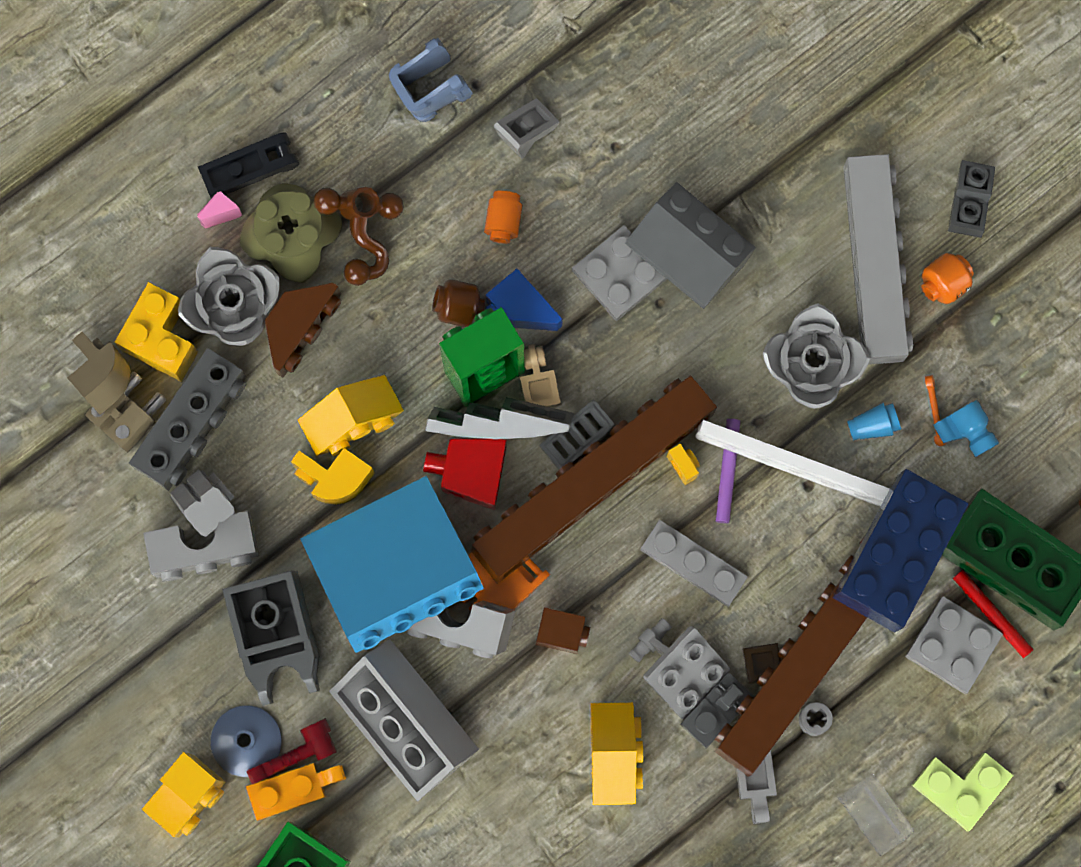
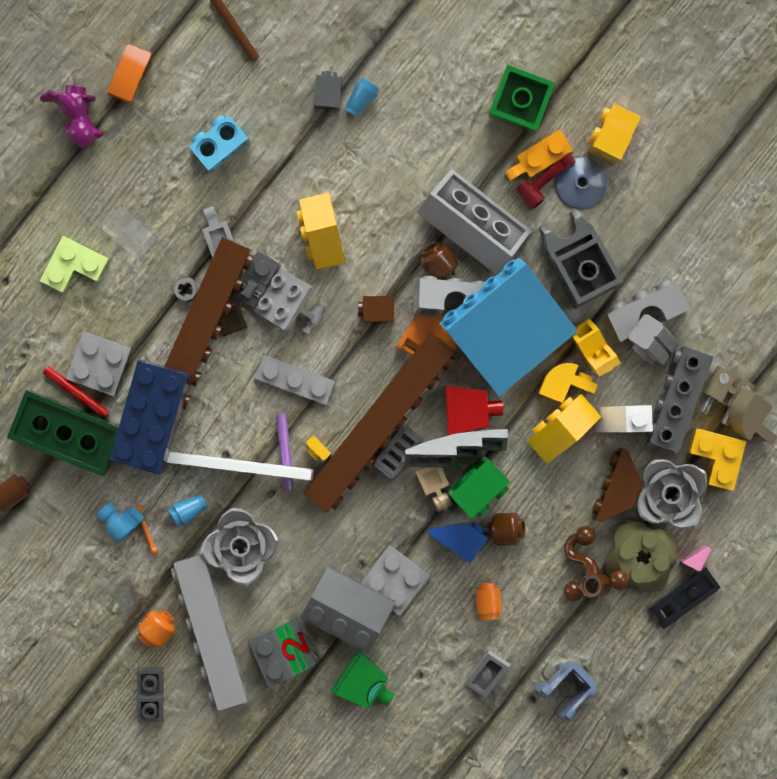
camera: 170 degrees right, 10 degrees up
none -> dark grey slope [248,617,317,688]
none -> green torso [330,649,395,708]
none -> reddish brown head [420,242,458,281]
none -> yellow brick [571,318,621,377]
none -> white slope [594,405,653,432]

